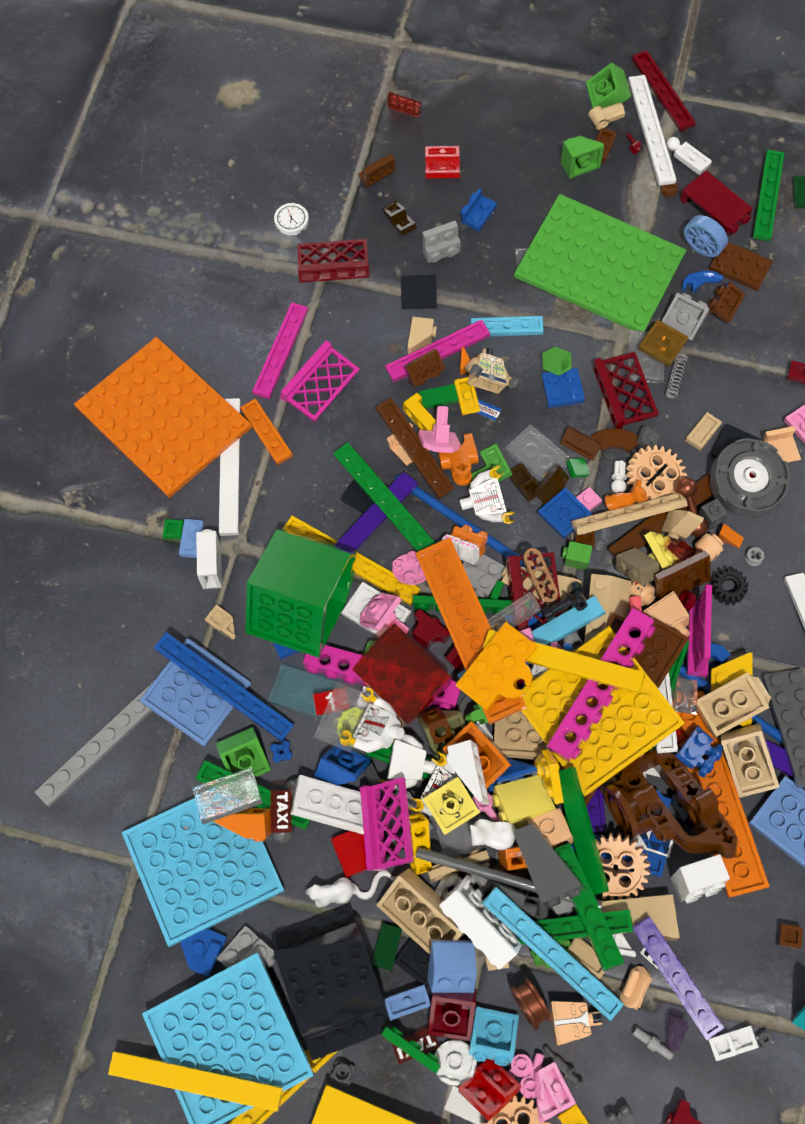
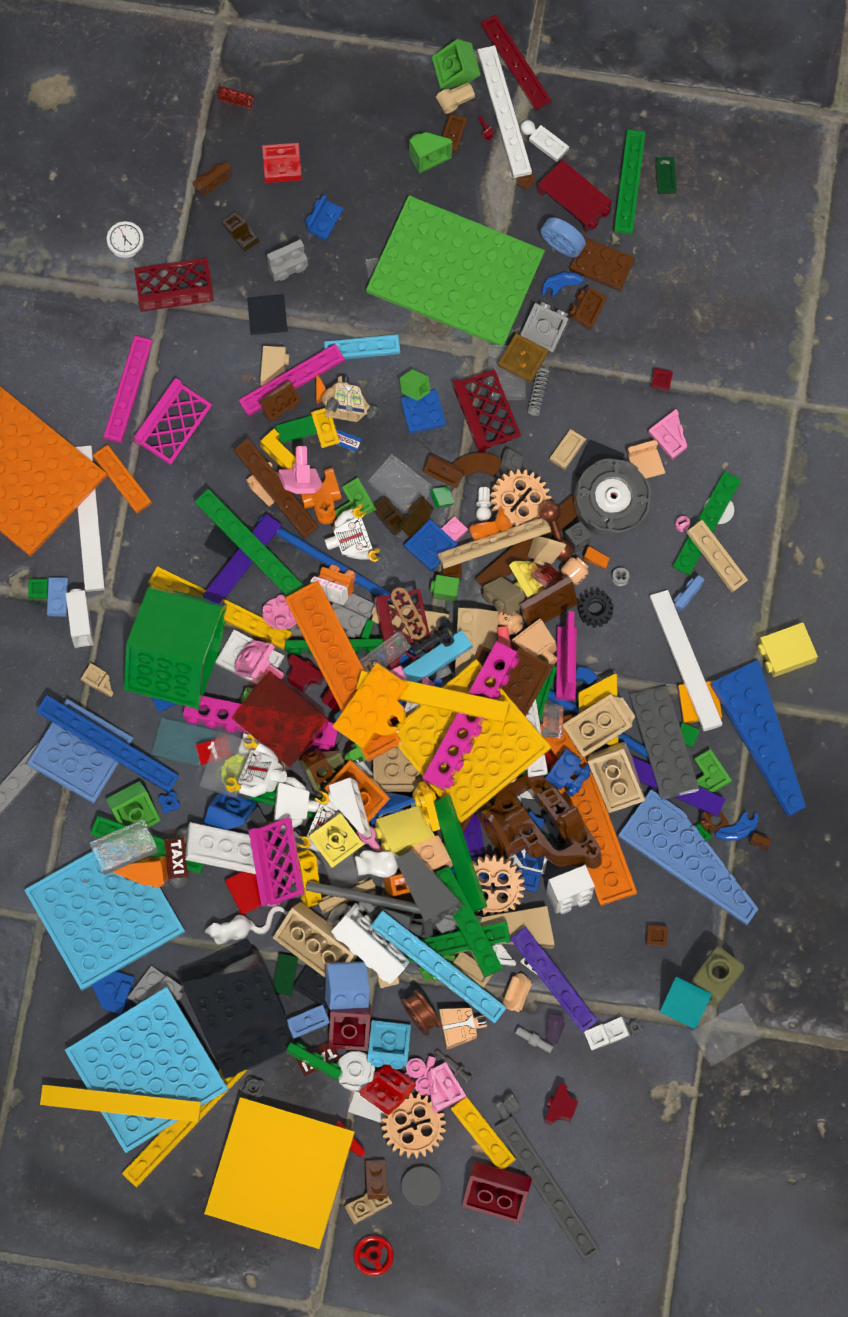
camera: 10 degrees left, 5 degrees up
dark red tile [679,590,696,611] -> none

